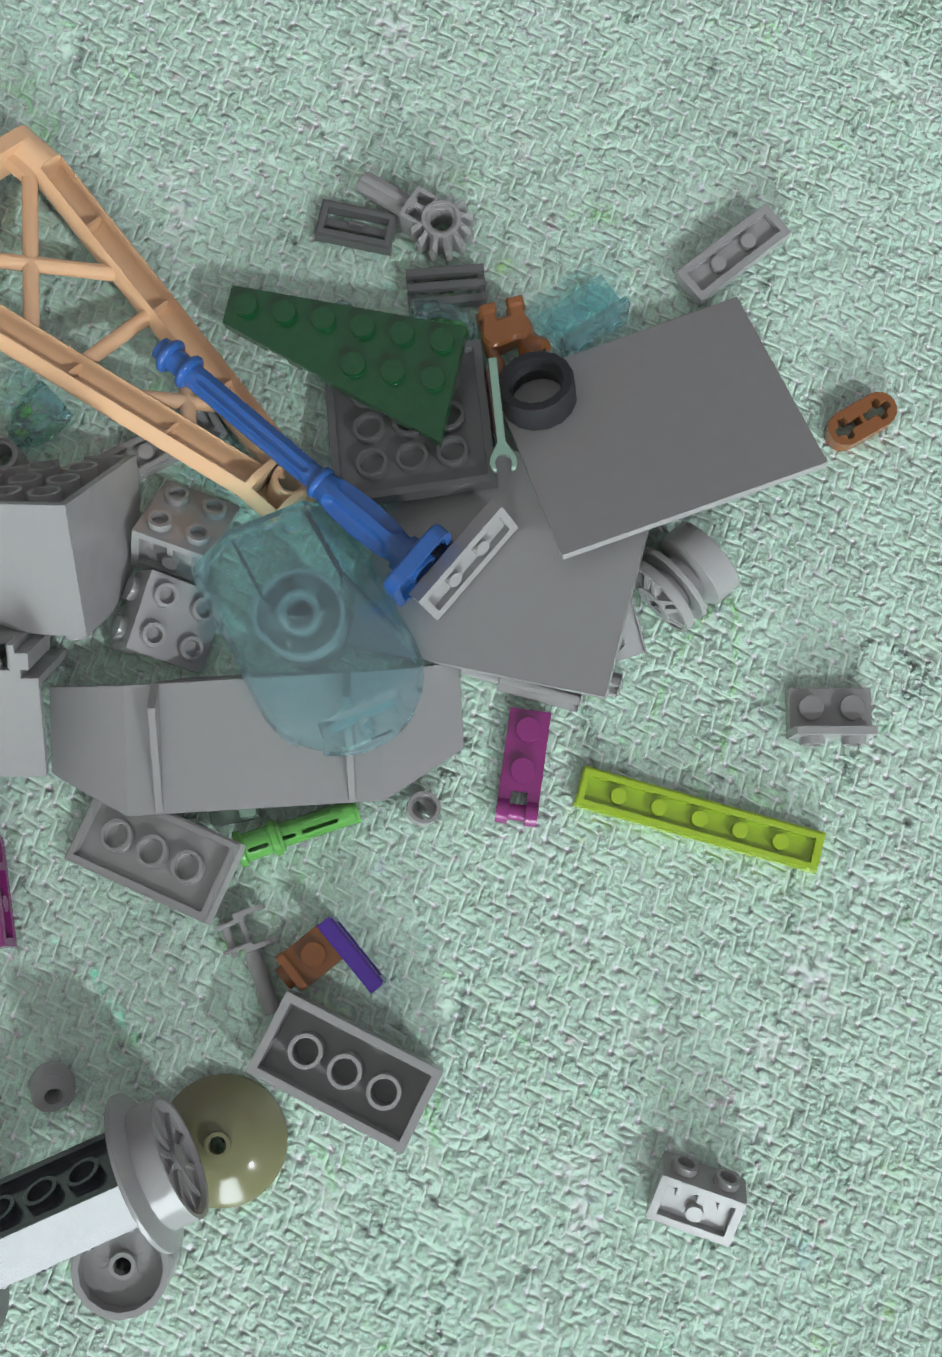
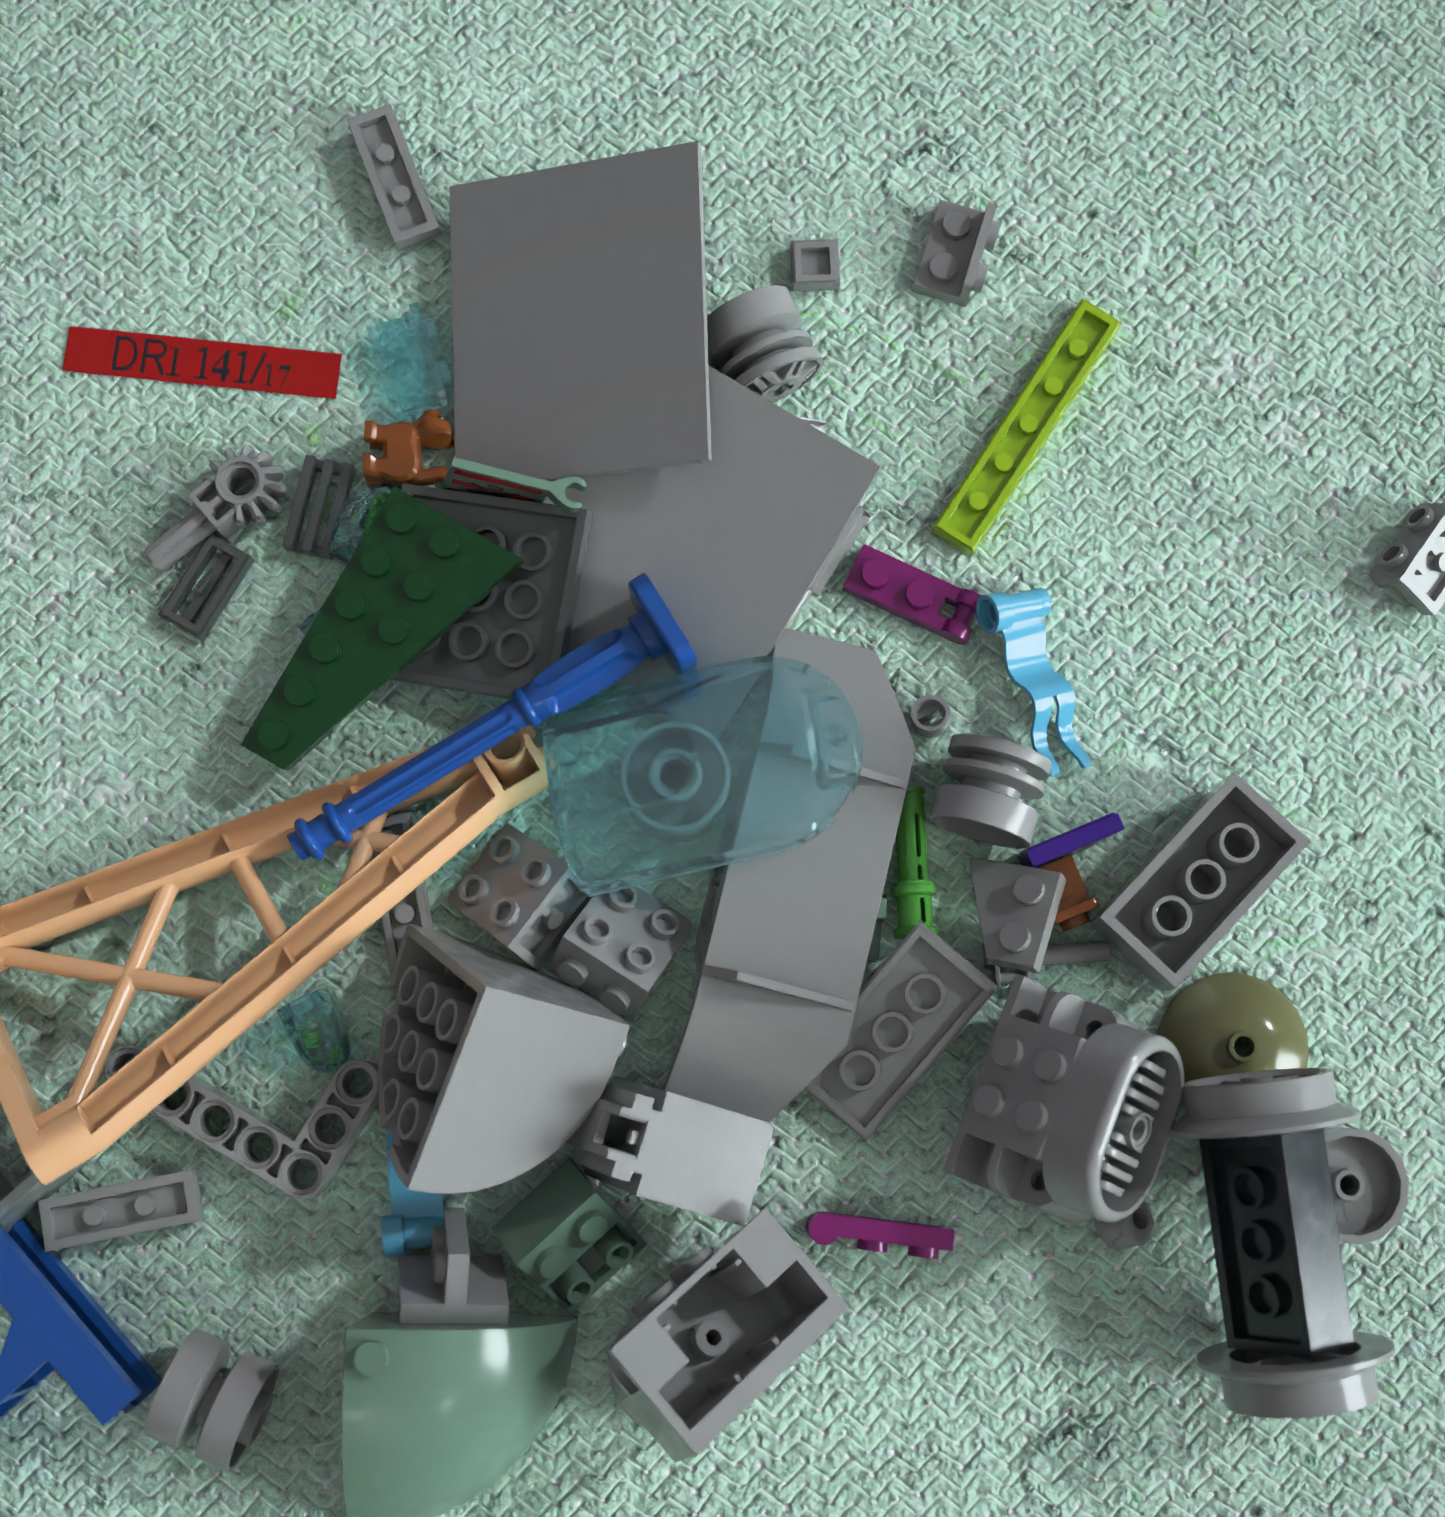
camera: 75 degrees left, 0 degrees up
light grey plate [409,499,519,621] -> none
black tyre [499,351,577,431] -> none
dark orange beam [824,392,897,451] -> none
none -> red sticker [62,326,342,399]
none -> light grey tile [790,239,840,292]
none -> light grey wheel [928,734,1053,849]
none -> light grey brick [943,974,1184,1224]
none -> light grey wing [970,857,1067,974]
none -> medium azure flag [976,587,1091,777]

